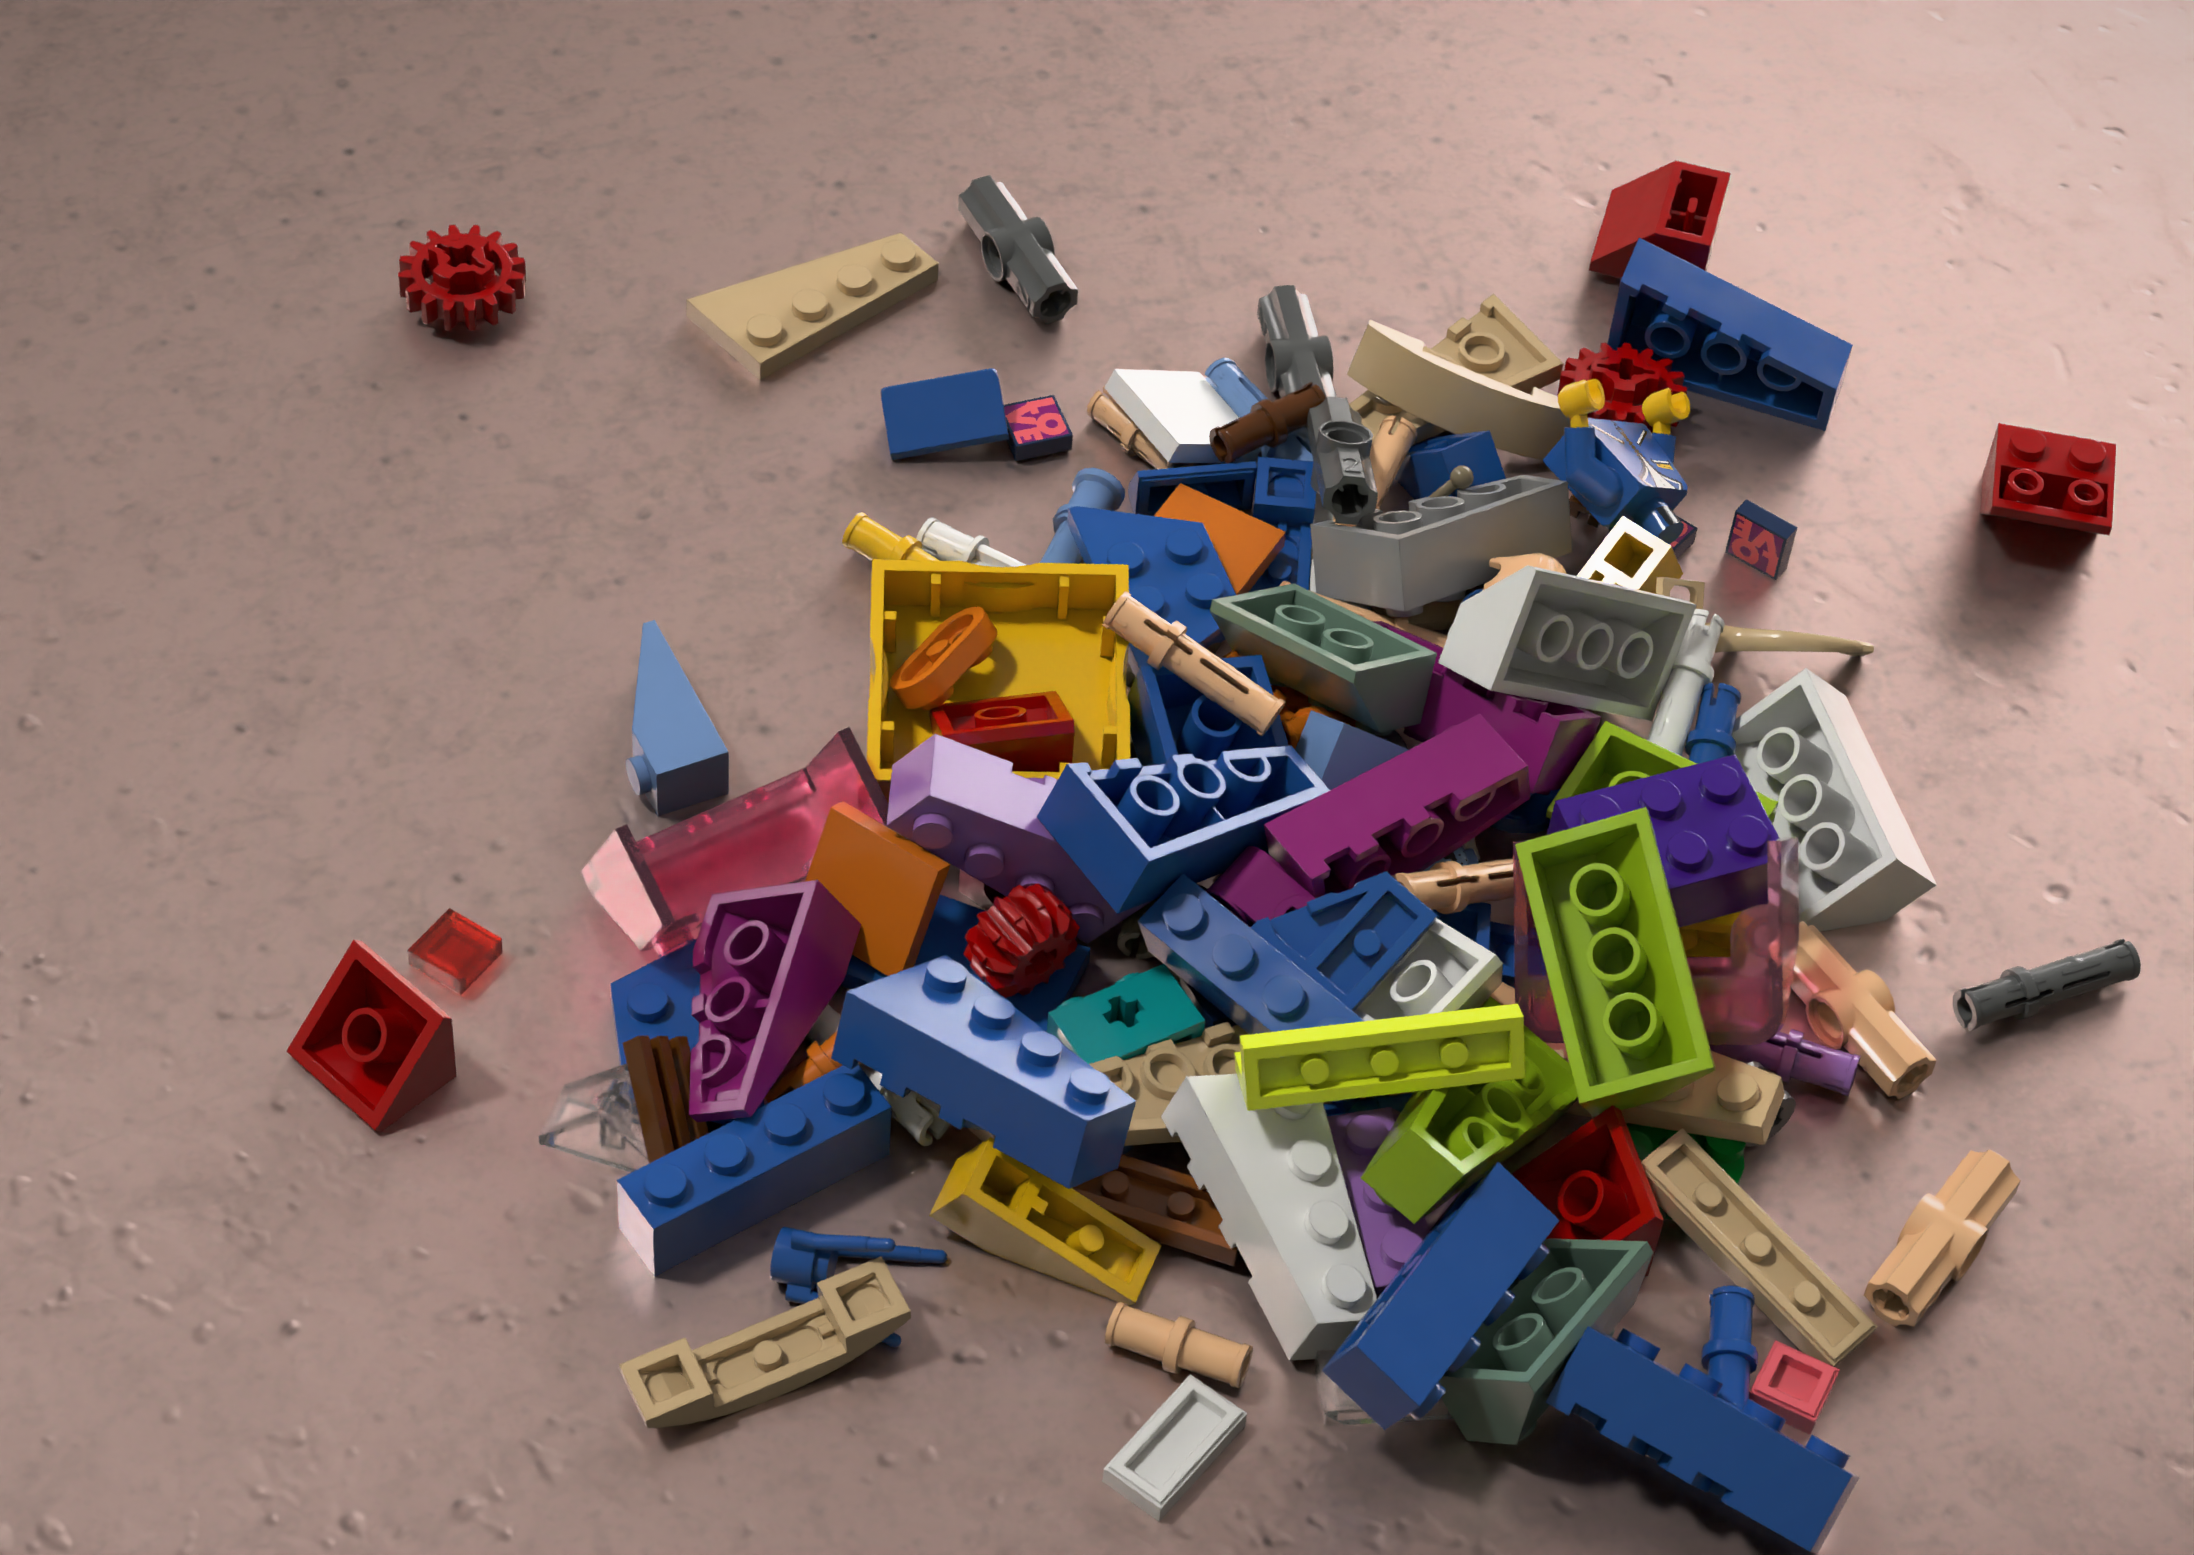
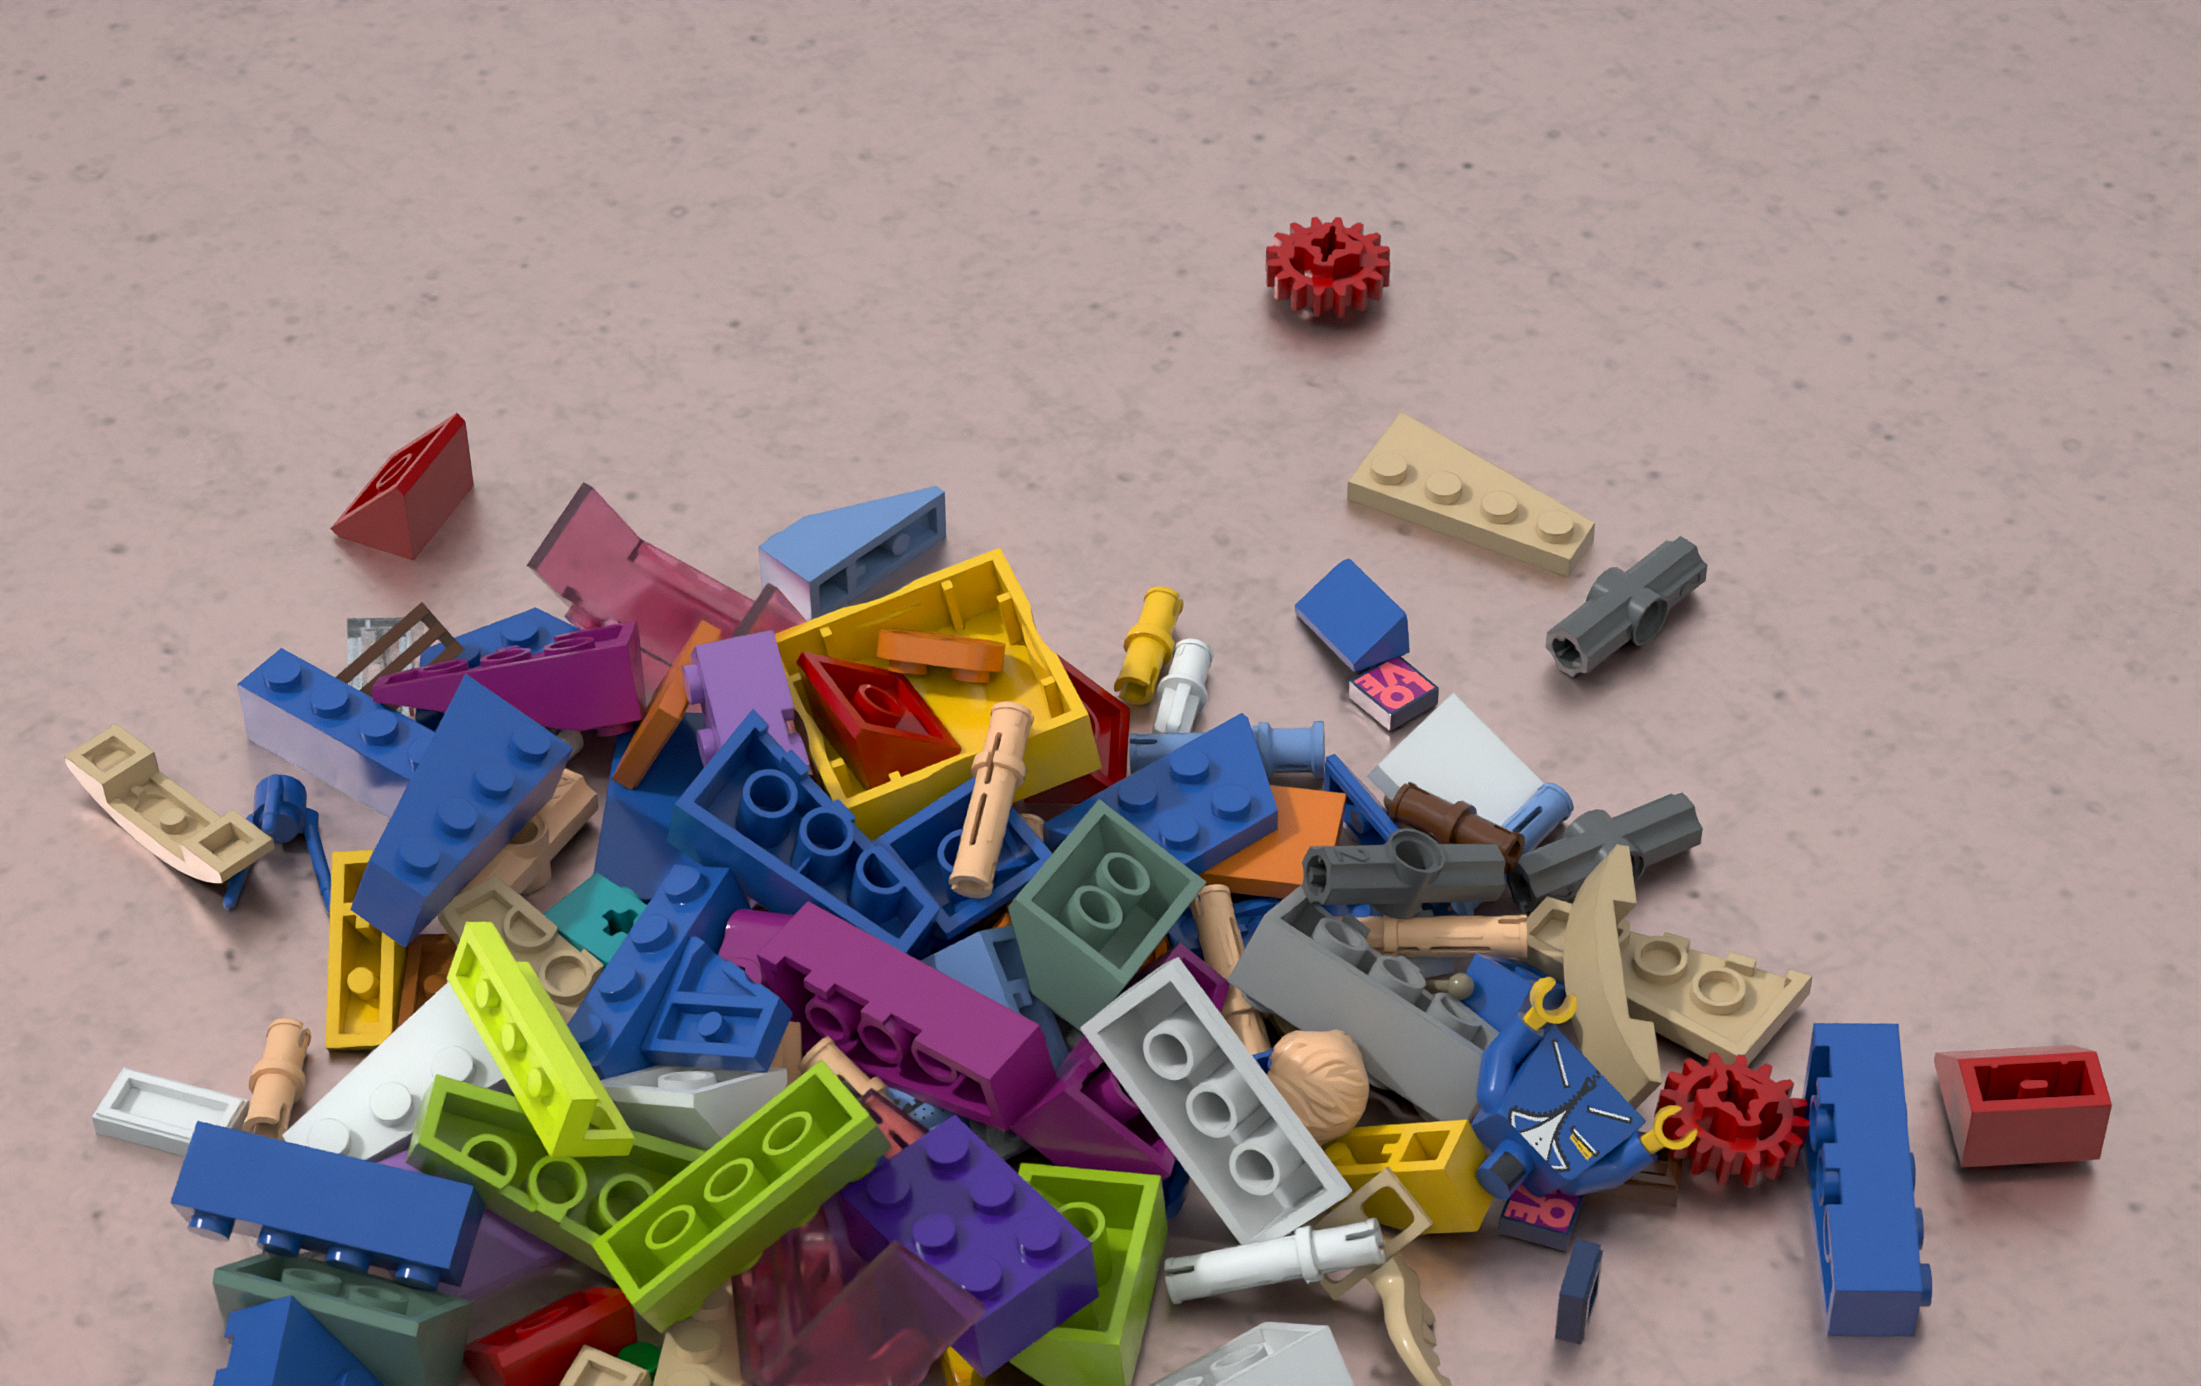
camera: 75 degrees right, 5 degrees down
clear red tile [407,908,503,995] -> none
red gear [964,883,1080,998] -> none
blue pin [1685,683,1741,764] -> none

